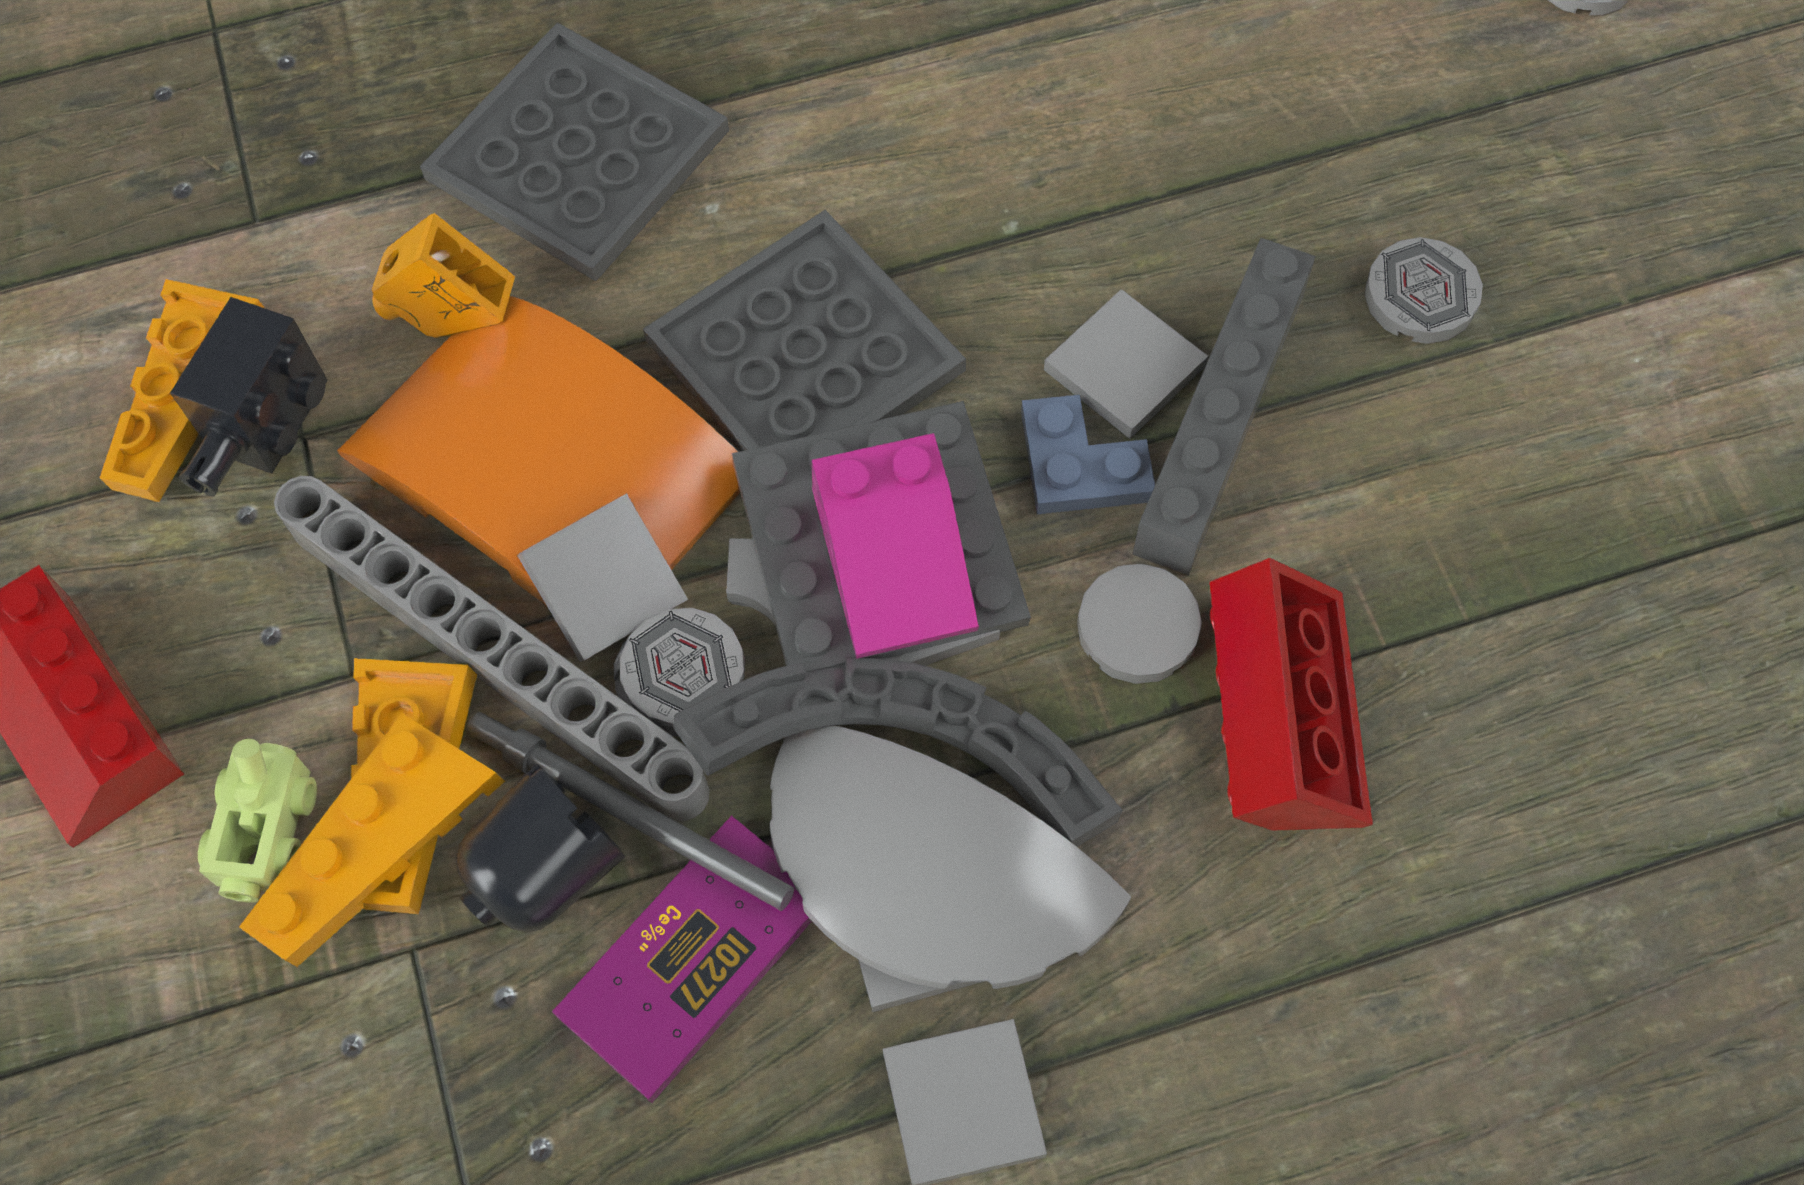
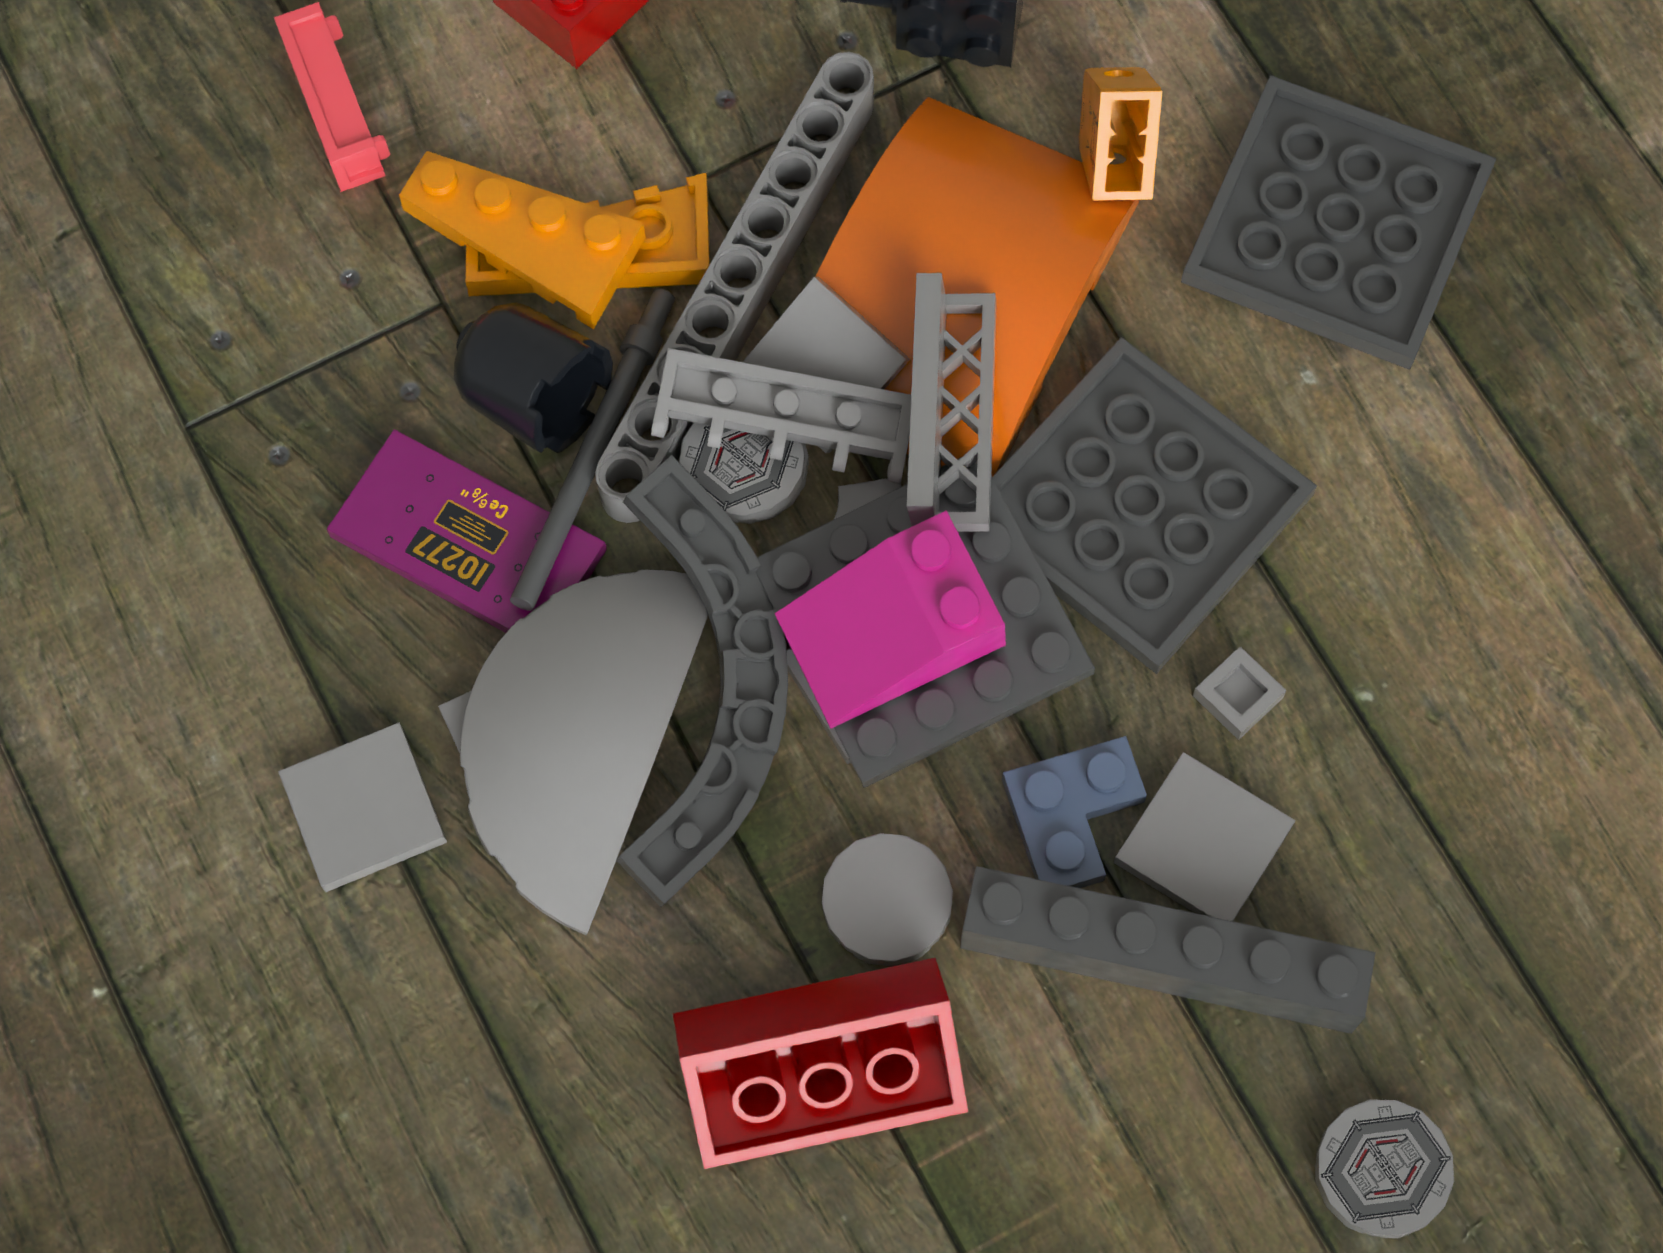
camera: 80 degrees right, 5 degrees up
yellowish green brick [198,739,317,903] -> none
none -> coral container [274,2,390,192]
none -> light grey hinge [651,348,911,483]
none -> light grey fence [907,273,997,532]
none -> light grey tile [1193,647,1287,740]

